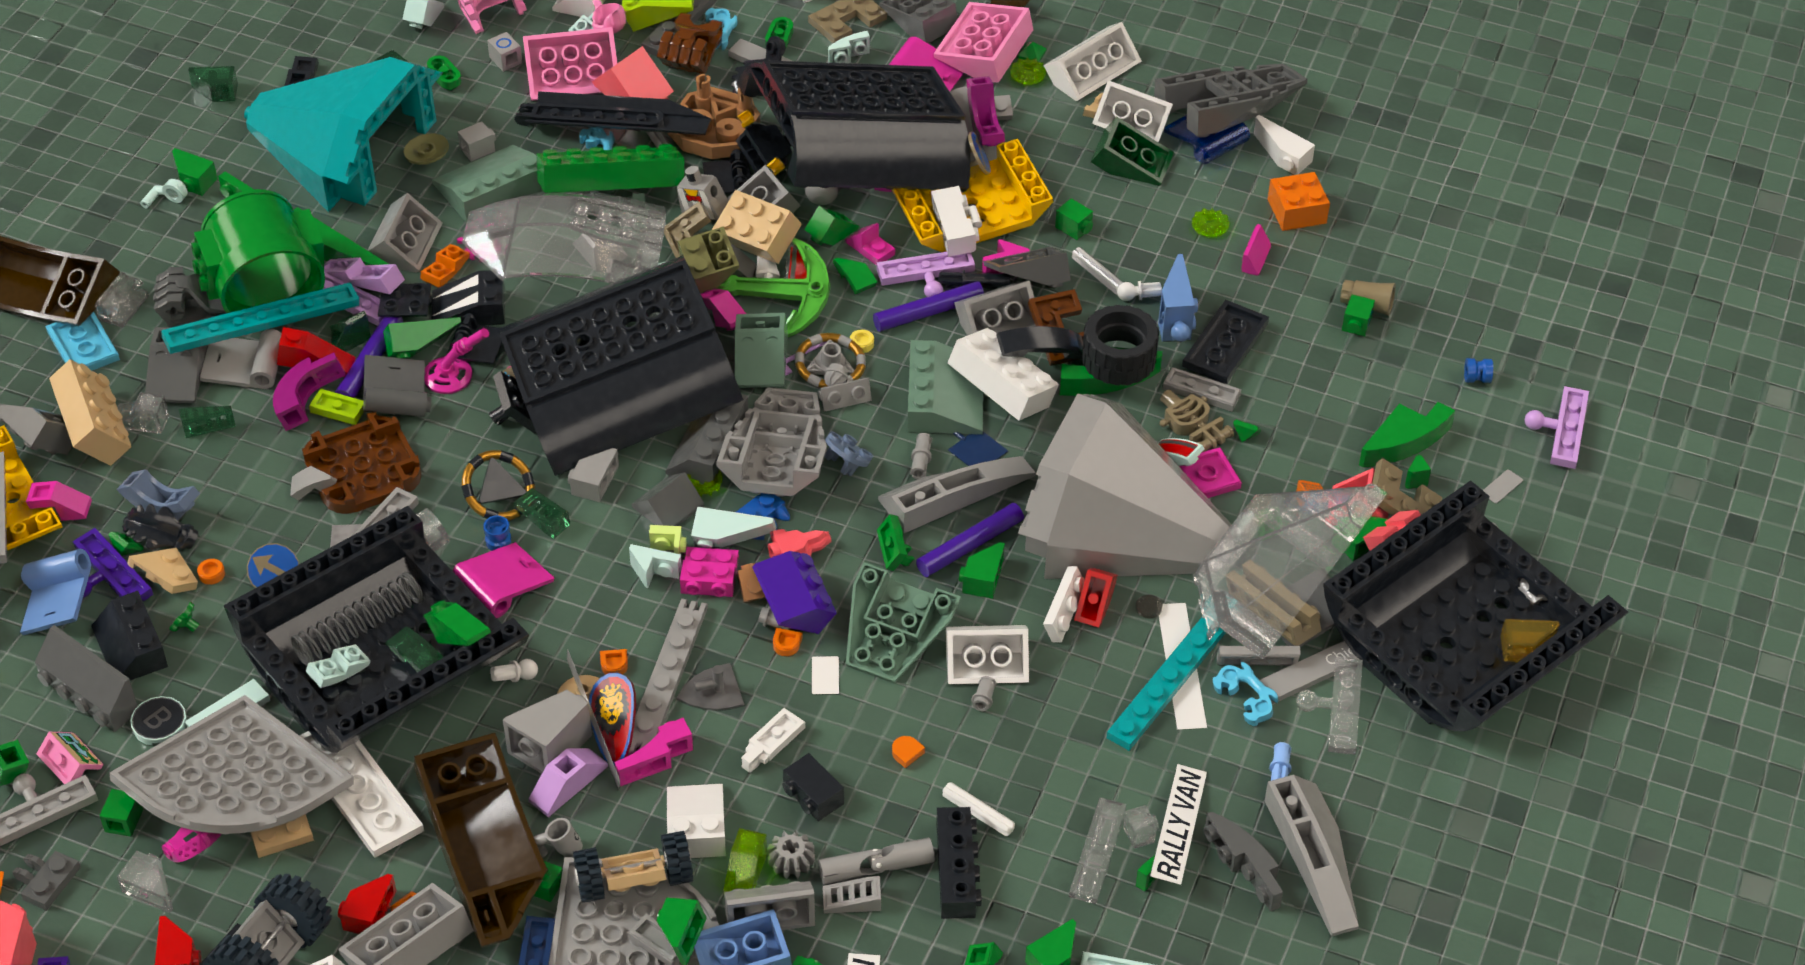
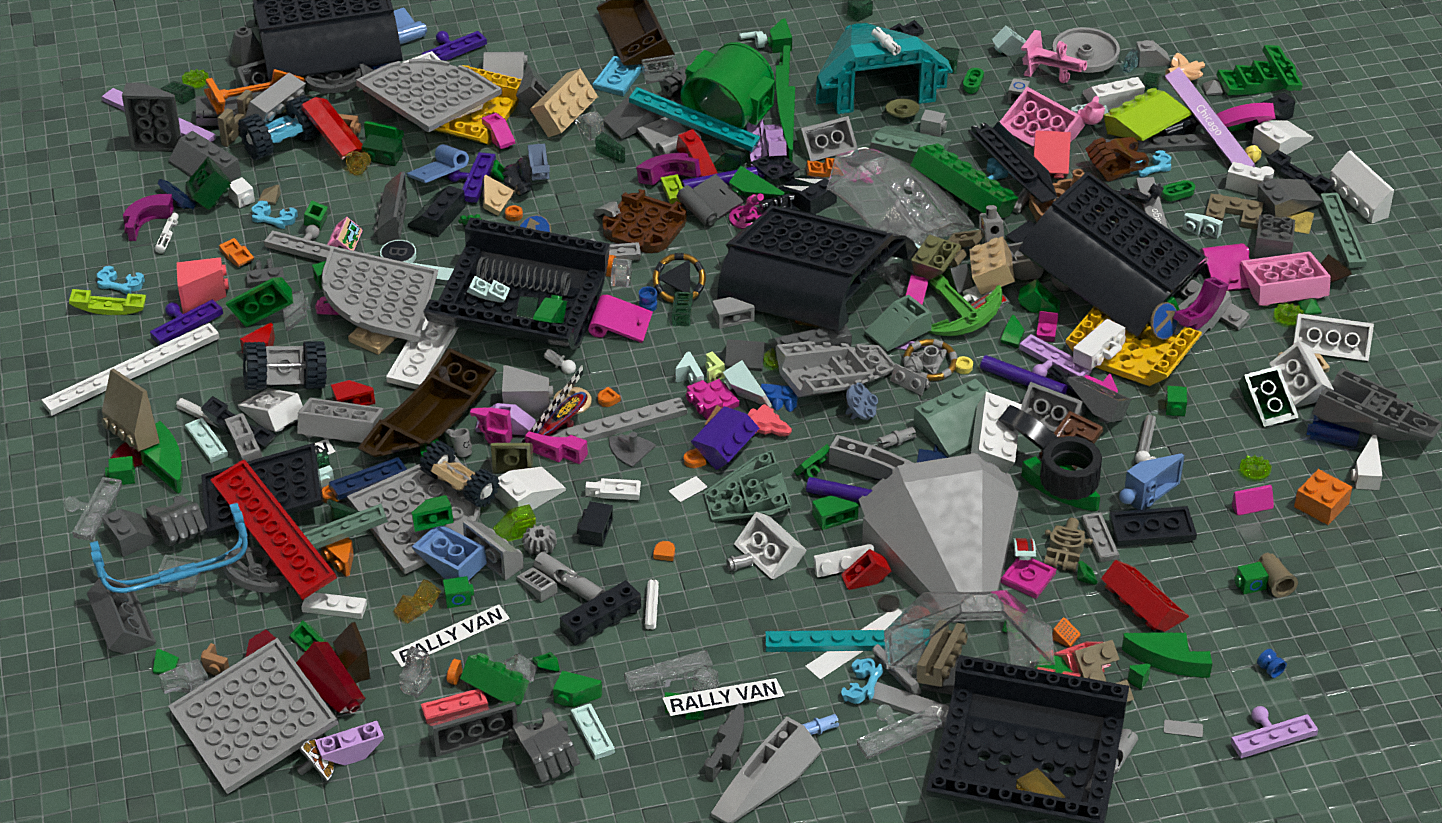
camera: 55 degrees right, 5 degrees down
none -> green slope [226,277,293,327]
none -> dark pink slope [470,408,512,444]
none -> olive slope [491,443,533,474]
none -> white pin [871,27,901,55]
none -> red slope [1101,559,1189,632]

